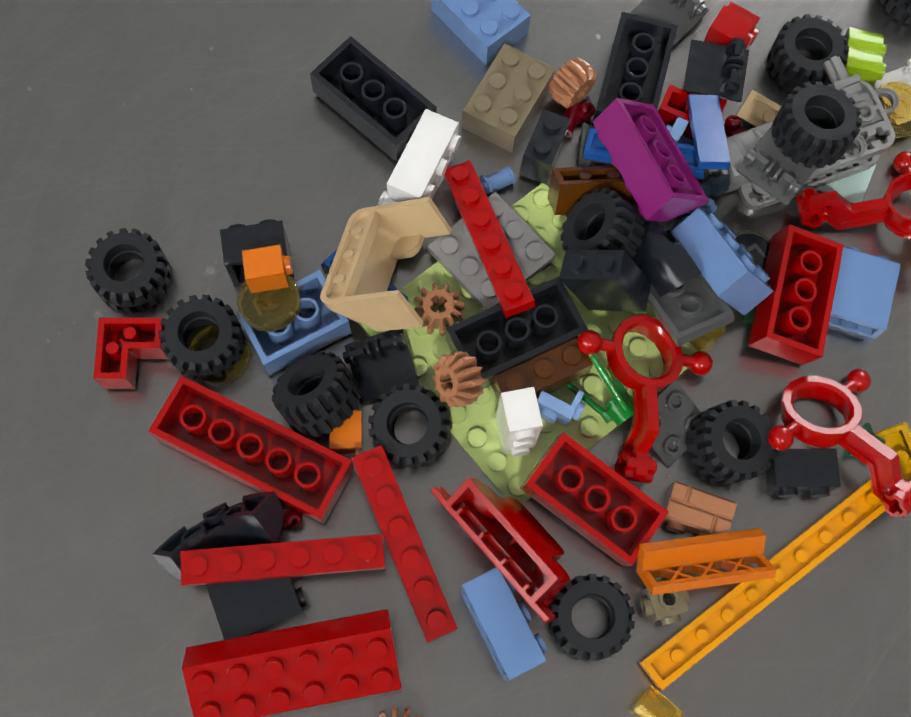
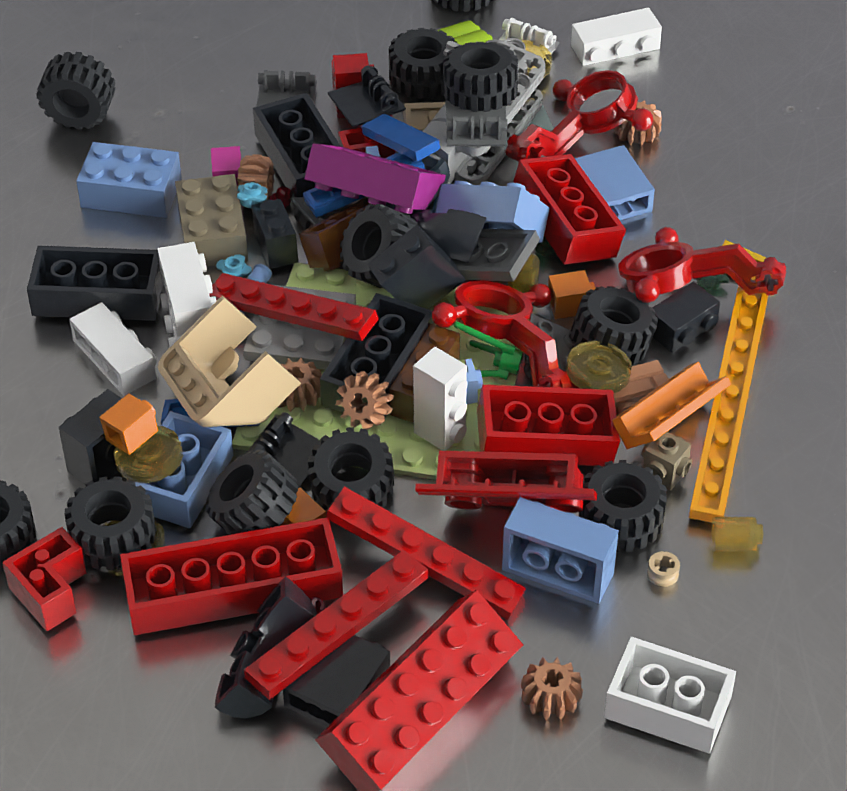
camera: 35 degrees left, 25 degrees down
none -> white brick [69,302,157,396]
none -> dark pink brick [211,146,241,192]
none -> medium azure plate [216,254,252,278]
none -> medium azure plate [237,182,268,208]
none -> orange brick [548,270,595,319]
none -> clear yellow tile [566,341,632,393]
none -> tan bush [648,551,680,587]

